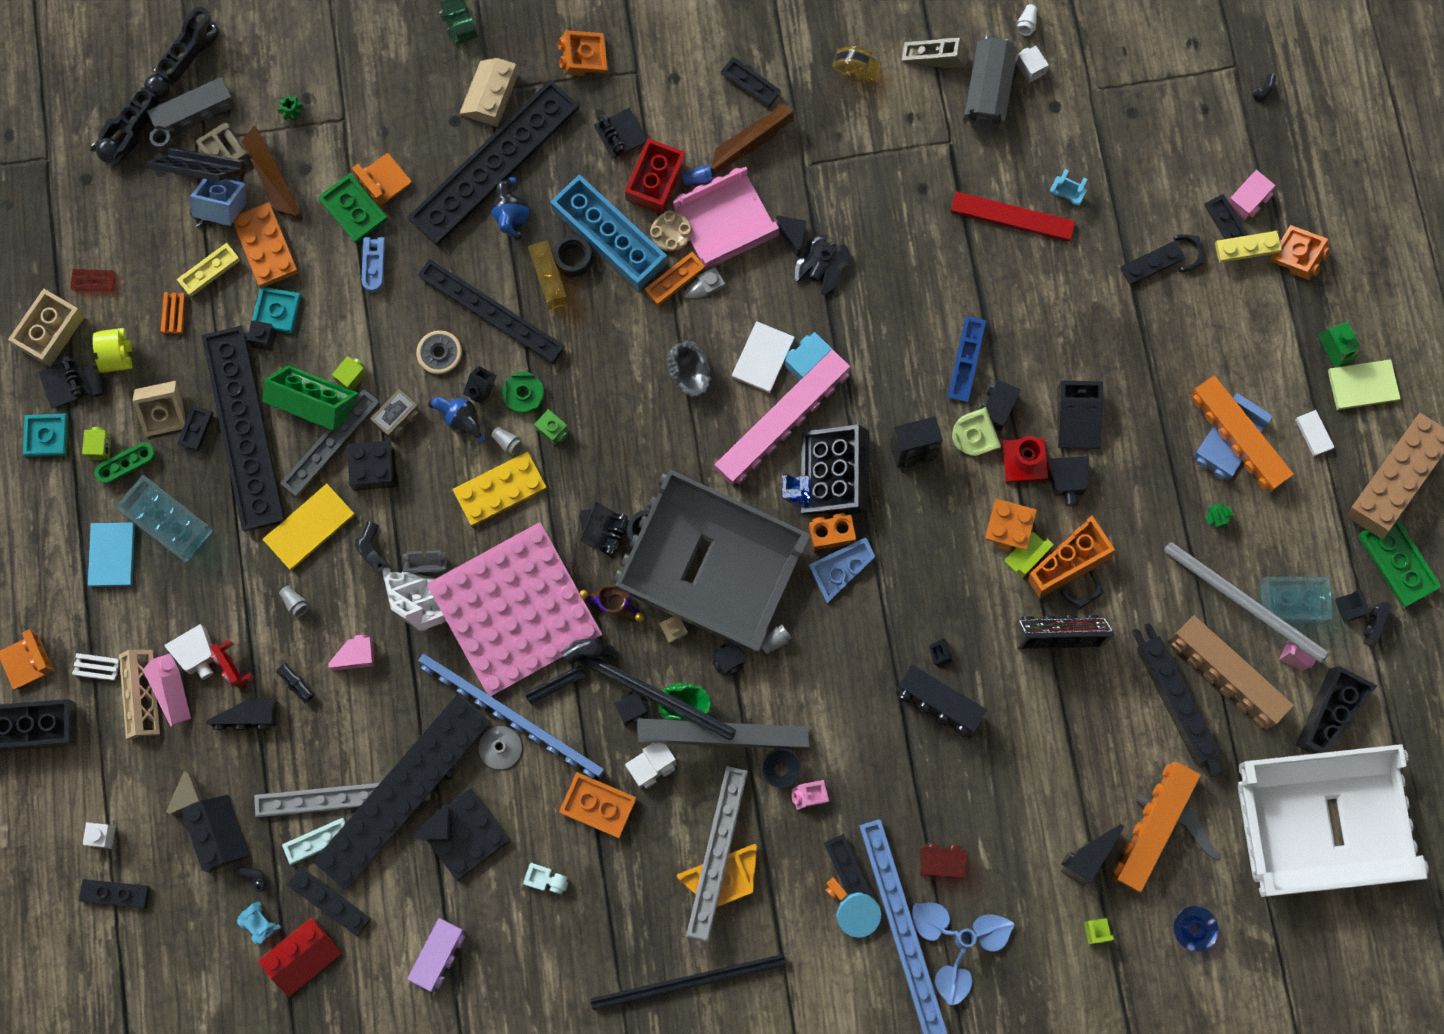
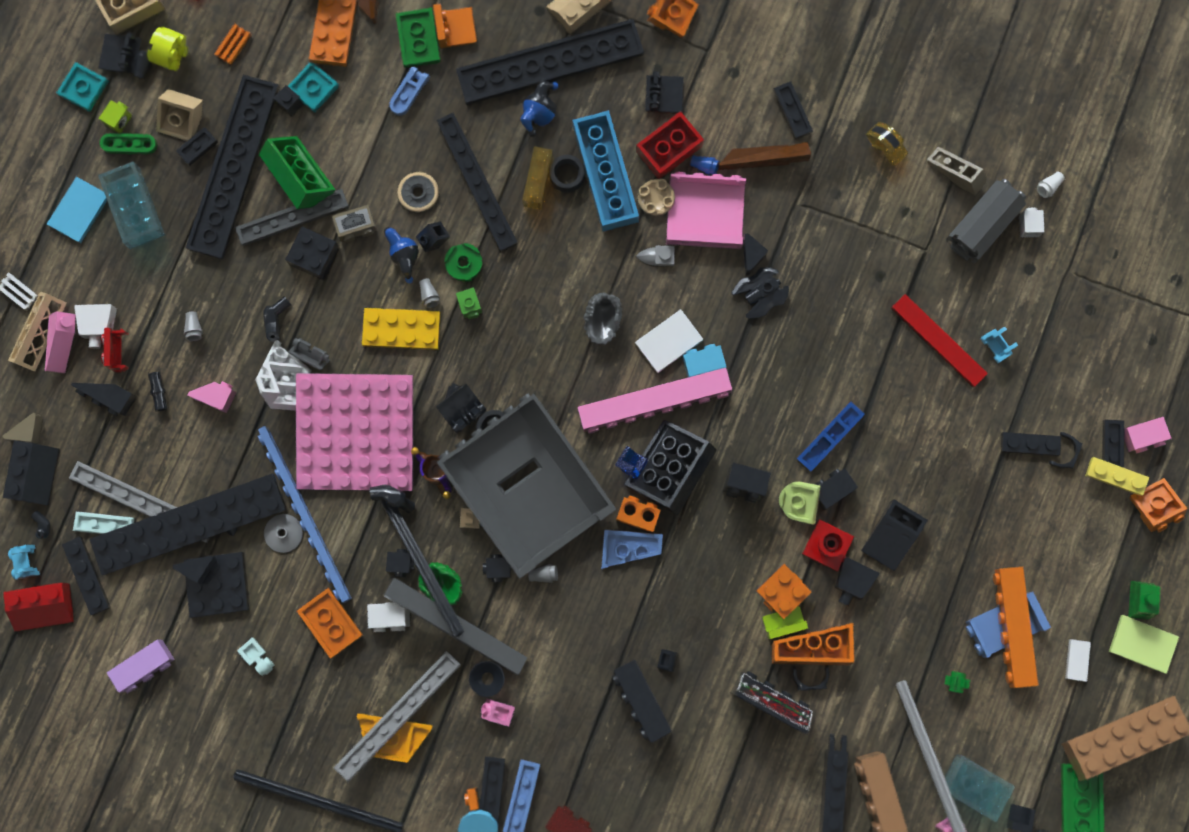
camera: 30 degrees right, 5 degrees up
light yellow plate [177,243,241,297] -> none
yellow tile [263,484,355,571] -> none
lime brick [332,356,367,390] -> none
black axle [525,666,586,704] -> none
orange plate [645,252,705,306] -> none

